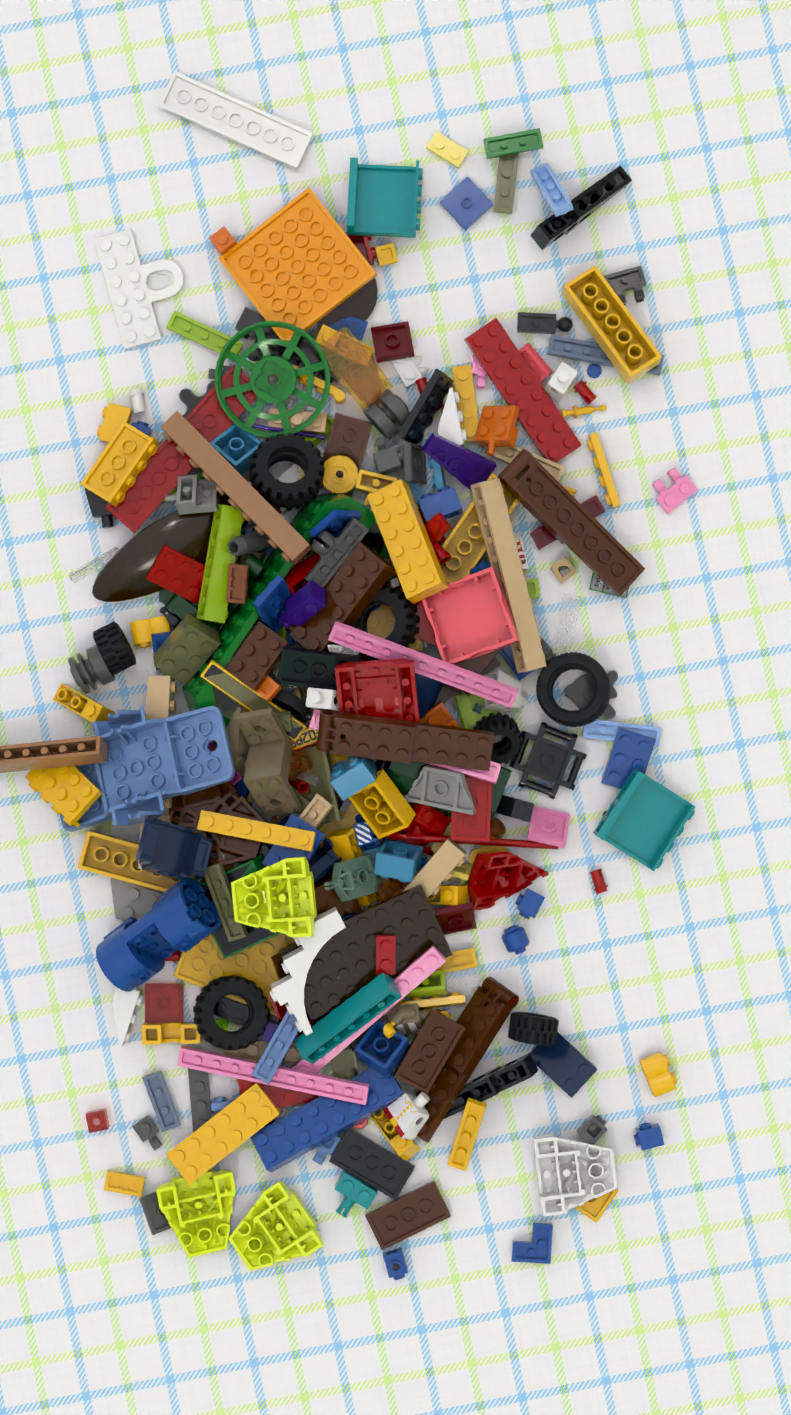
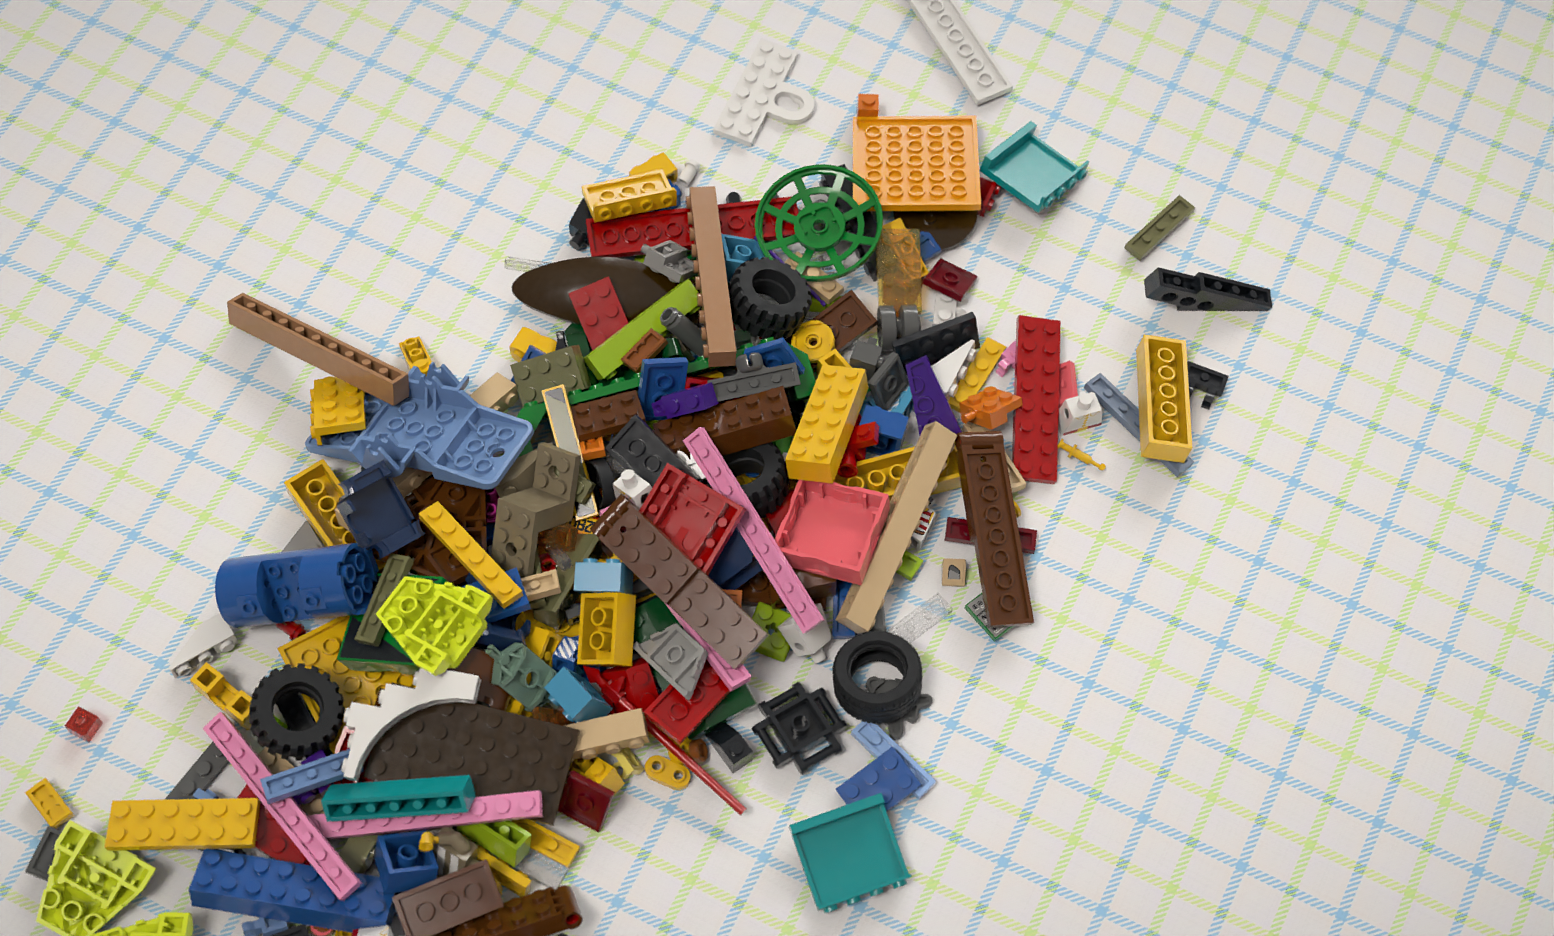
camera: 35 degrees right, 25 degrees down
dark grey wheel [68,645,115,694] -> none
black tyre [93,621,136,674] -> none
dark grey plate [132,1115,163,1151] -> none
sand blue plate [142,1070,181,1132] -> none
clear red plate [145,983,184,1022] -> none
lime plate [166,310,244,355] -> none
yellow plate [290,363,346,404] -> none
yellow plate [374,243,398,267] -> none
red plate [375,934,396,975] -> none
light yellow plate [426,131,469,169] -> none
plate [440,176,493,231] -> none
red wedge [468,851,549,911] -> none
black tyre [473,712,523,764] -> none
green plate [483,128,544,159] -> none
blue head [502,925,530,955] -> none
blue brick [515,888,545,919] -> none
black plate [517,312,573,334] -> none
bright pink plate [527,806,570,848] -> none
light blue plate [530,163,574,217] -> none
red pin [573,380,597,405] -> none
yellow plate [586,432,620,509] -> none
blue piece [587,364,602,378] -> none
red pin [590,869,608,894] -> none
bright pink plate [652,467,698,514] -> none

